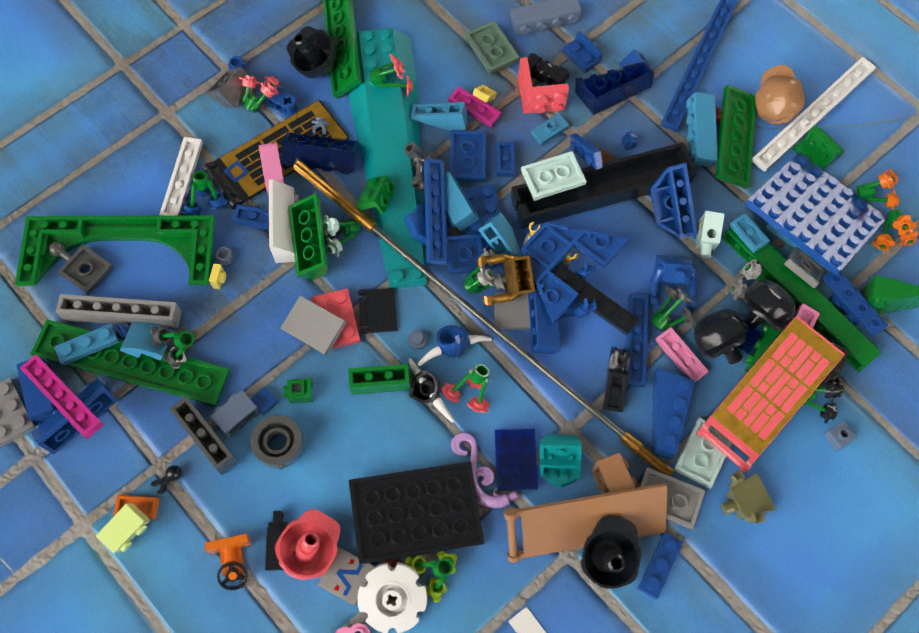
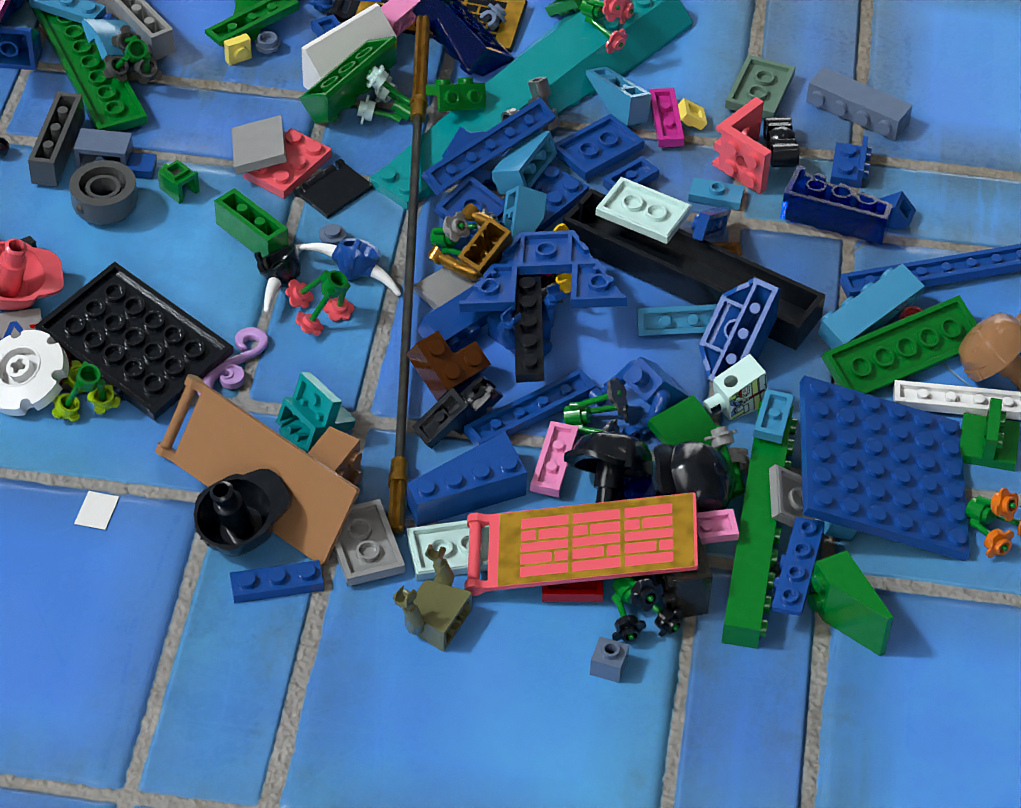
camera: 50 degrees right, 20 degrees down
clear blue plate [494,429,538,491] -> none
blue plate [622,132,637,150] -> none
orange plant [871,209,919,251] -> none
none -> reddish brown brick [406,331,491,401]
none -> dark azure plate [636,304,717,336]
none -> green slope [647,395,721,450]

